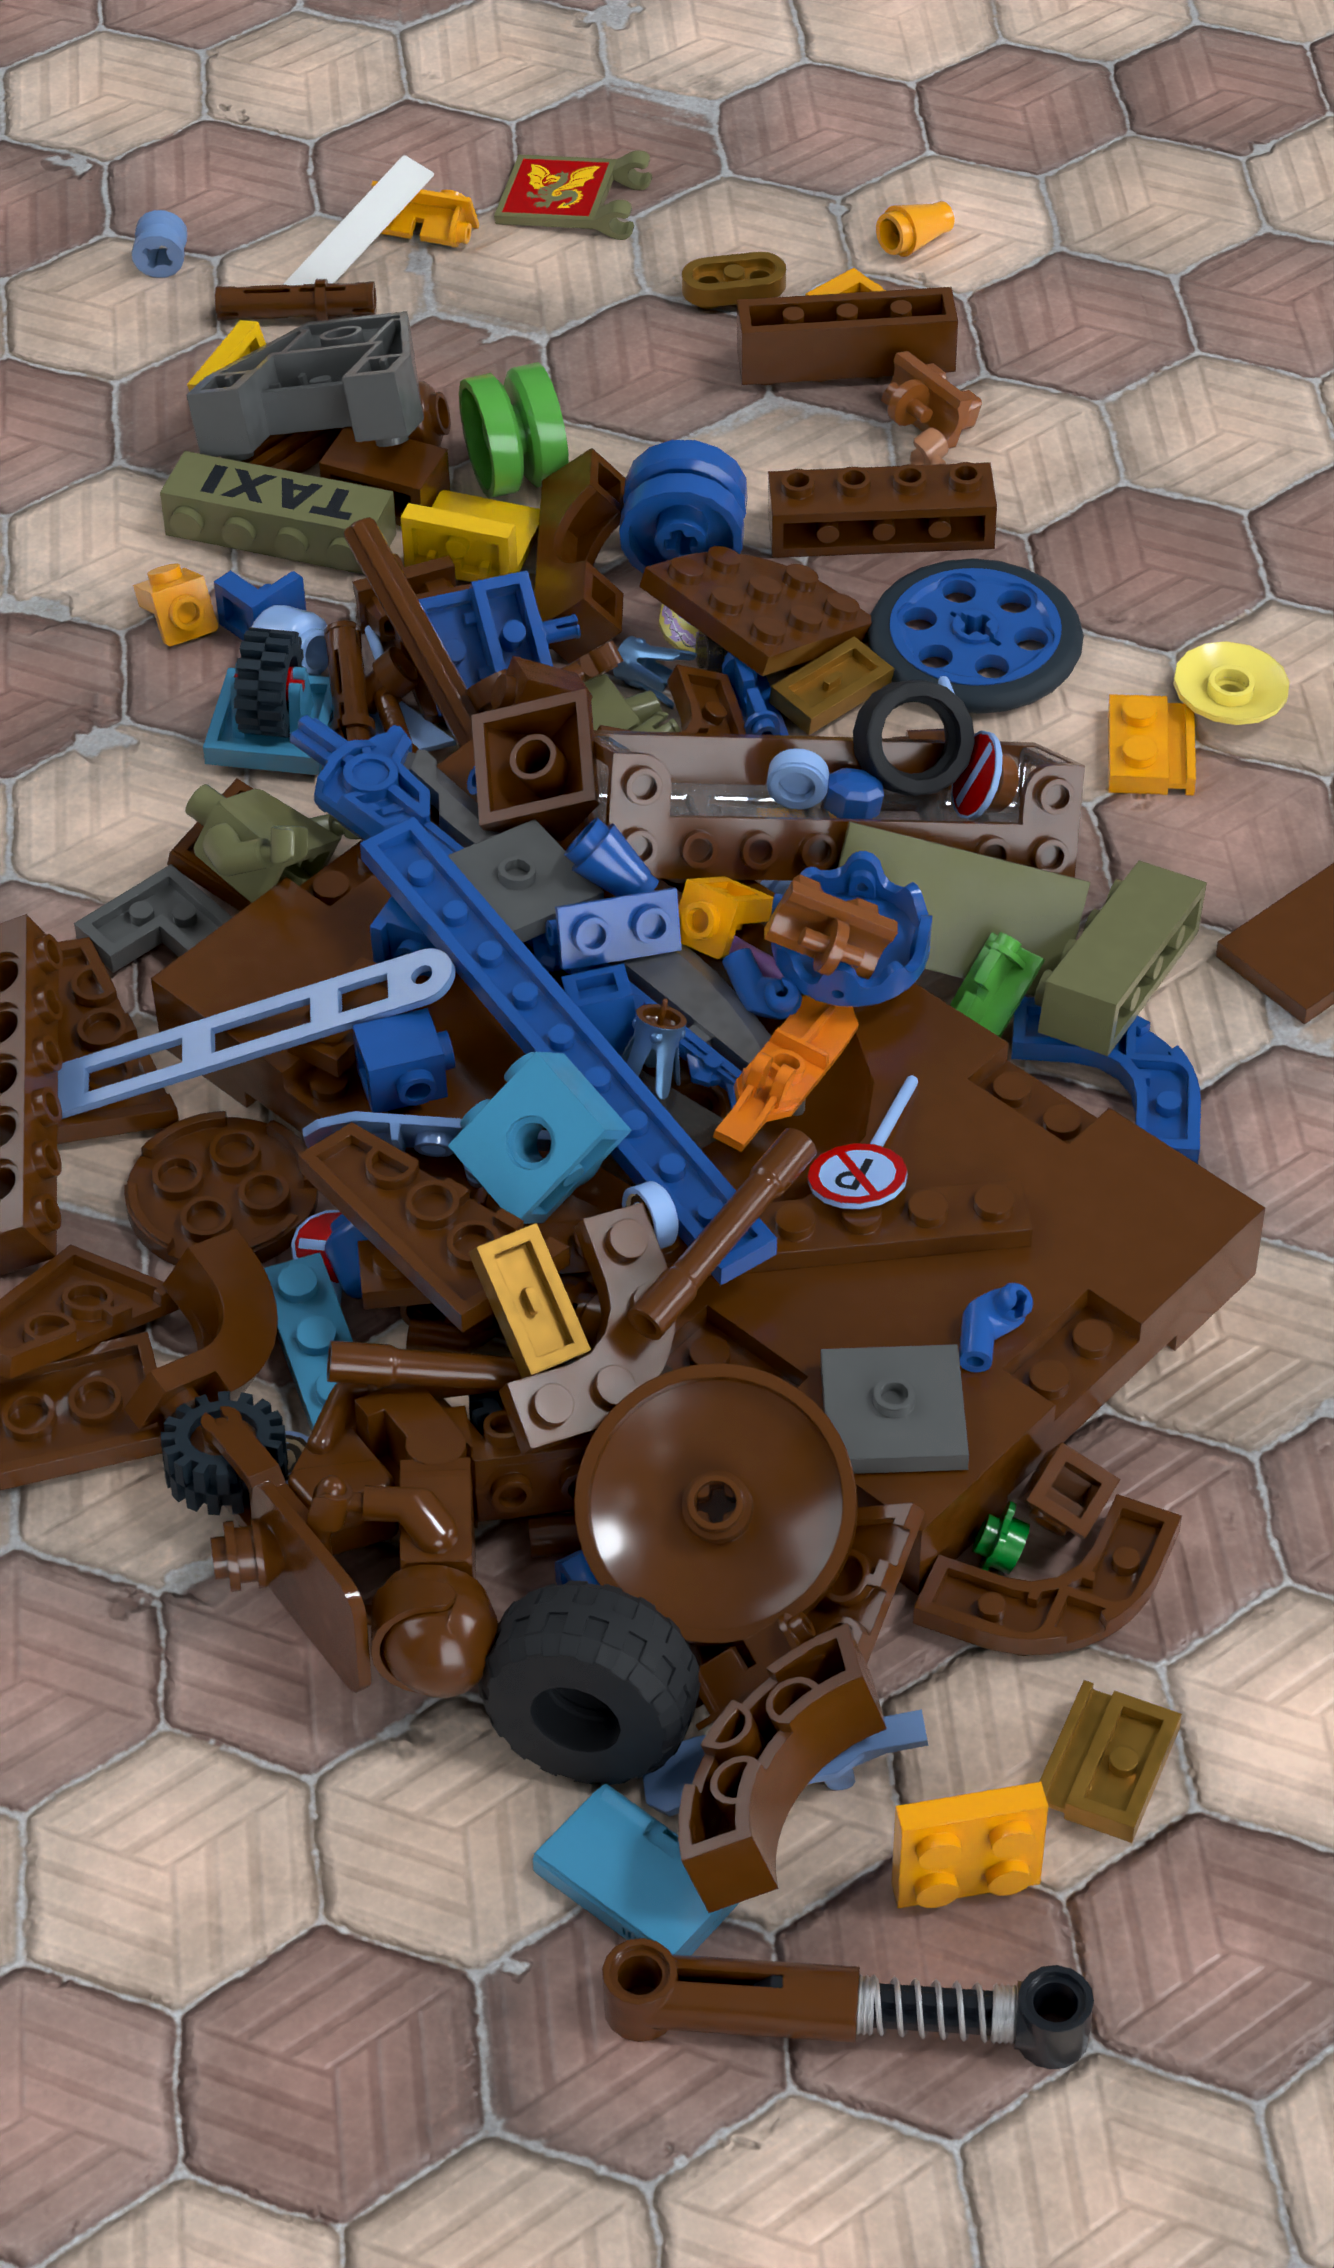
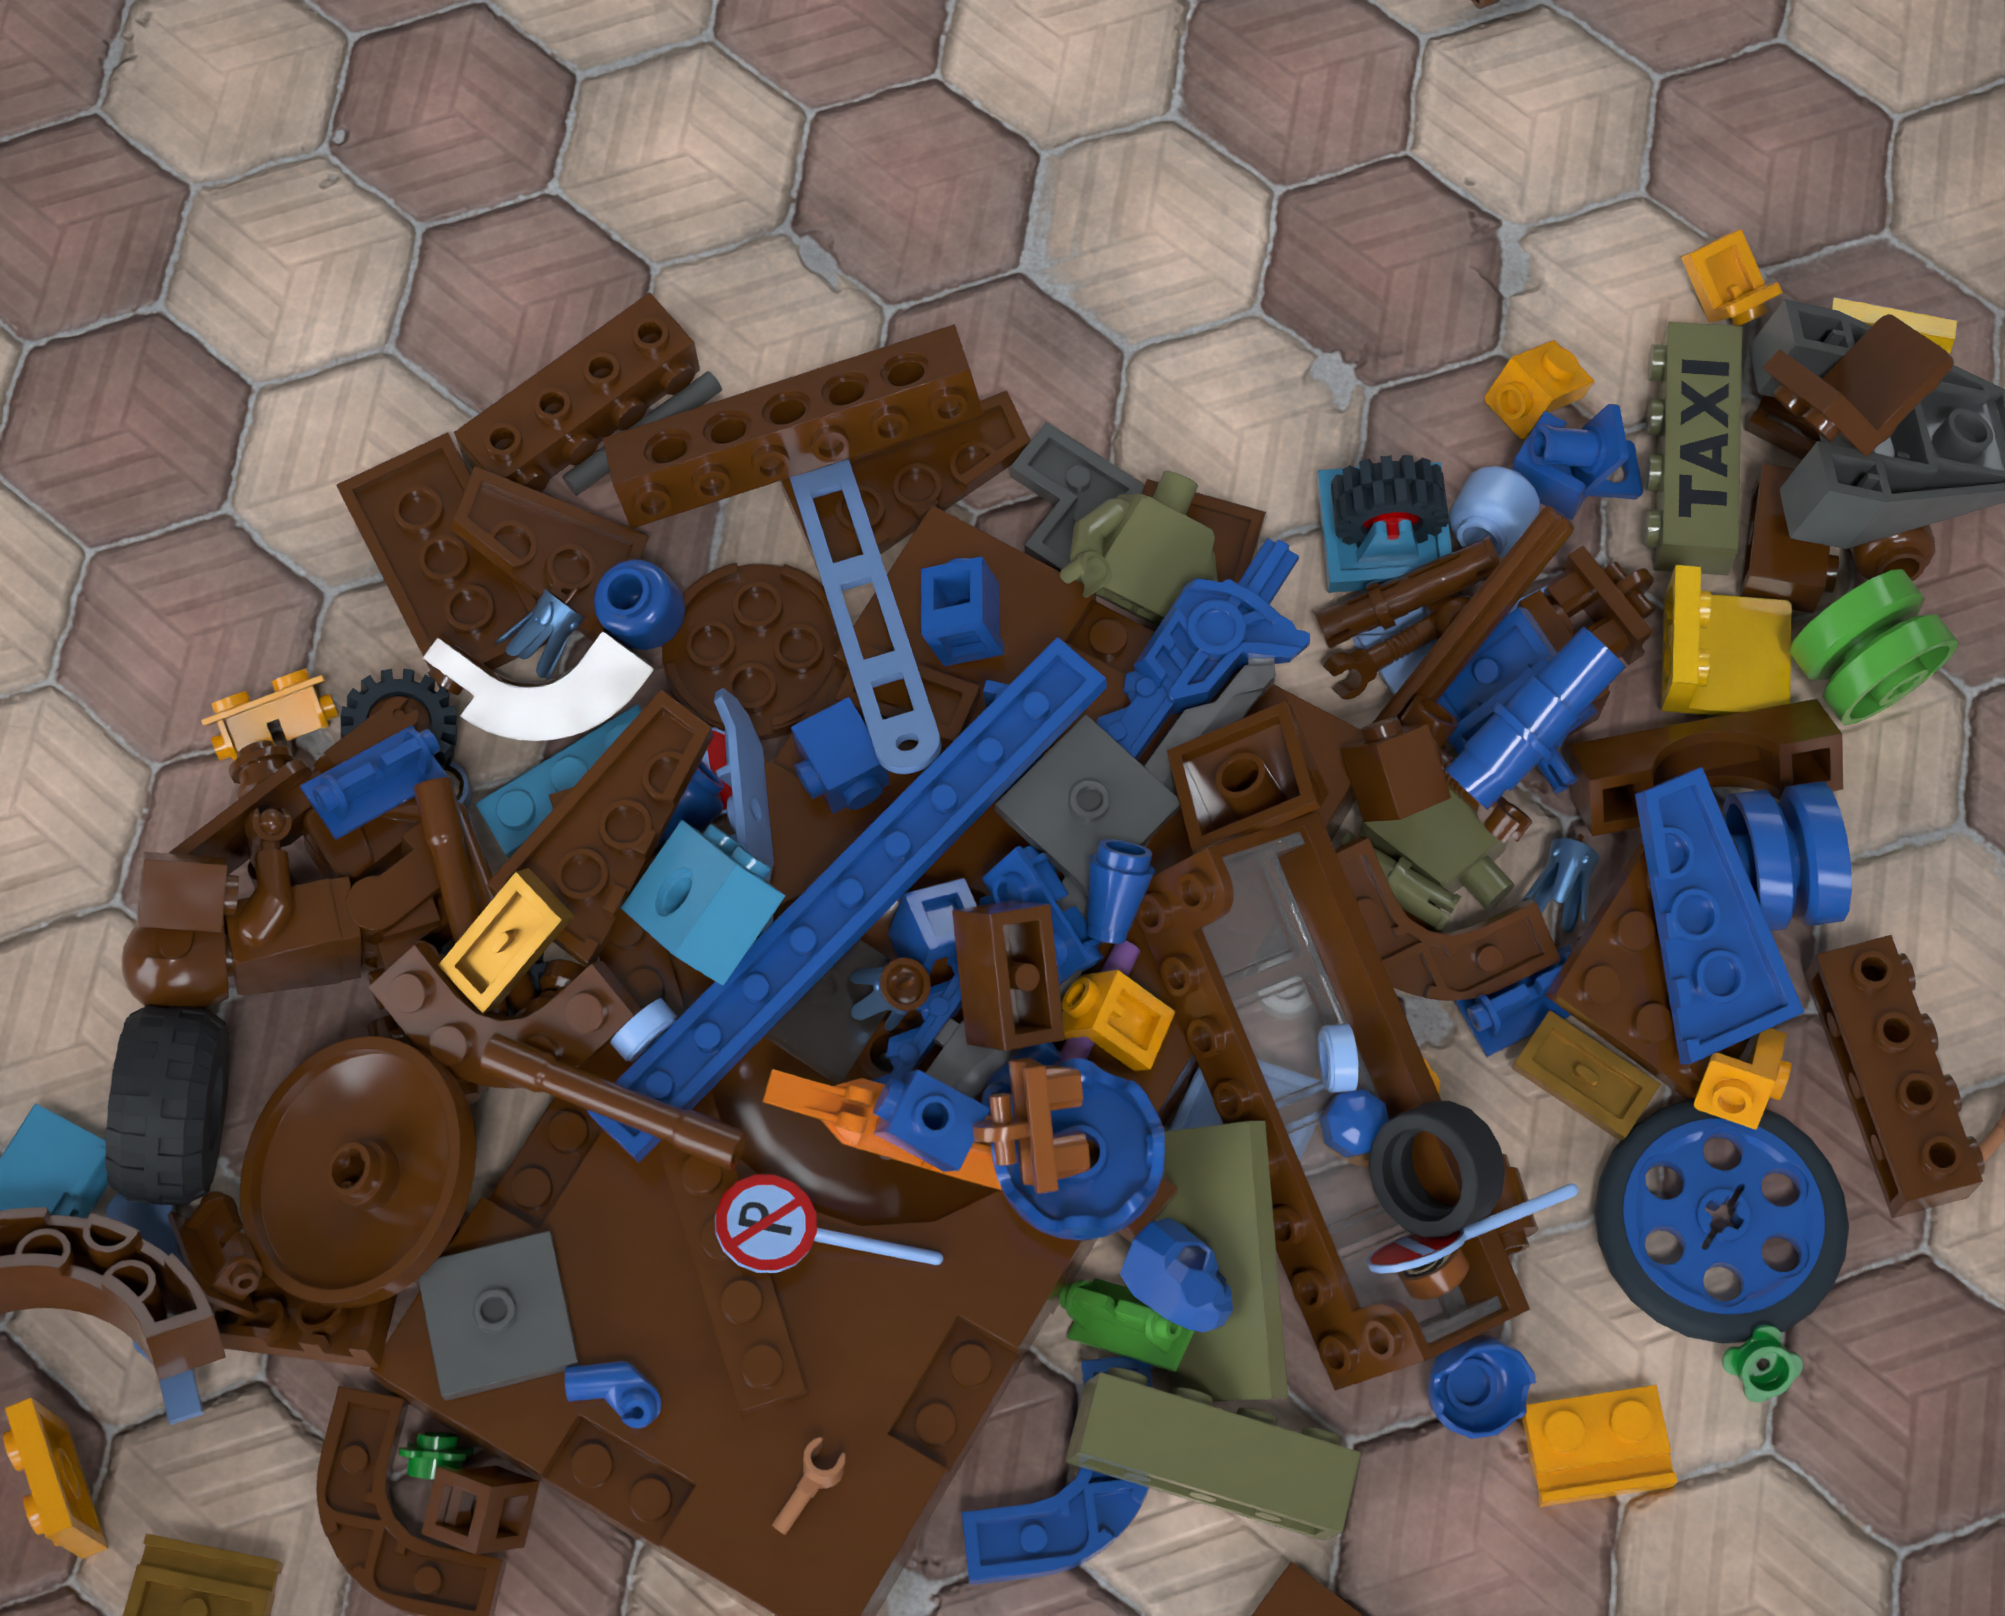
camera: 80 degrees right, 20 degrees up
light yellow dish [1173,641,1290,725] -> none
none -> reddish brown brick [137,851,239,933]
none -> light orange hinge [201,668,339,762]
none -> blue hinge [300,725,448,840]
none -> flat silver piece [495,587,586,680]
none -> blue head [593,559,686,650]
none -> nougat hand [771,1437,845,1535]
none -> blue brick [873,1070,990,1172]
none -> blue brick [921,556,1004,666]
none -> reddish brown brick [952,901,1065,1051]
none -> blue rock [1120,1218,1233,1332]
none -> blue hair [1428,1335,1536,1439]
none -> blue piece [1445,627,1626,810]
none -> blue bracket [1529,404,1643,500]
none -> blue wing [1635,767,1805,1065]
none -> light orange bracket [1680,229,1783,326]
none -> light orange bracket [1694,1028,1792,1130]
none -> green plate [1722,1324,1803,1403]
none -> reddish brown bracket [1762,314,1954,457]

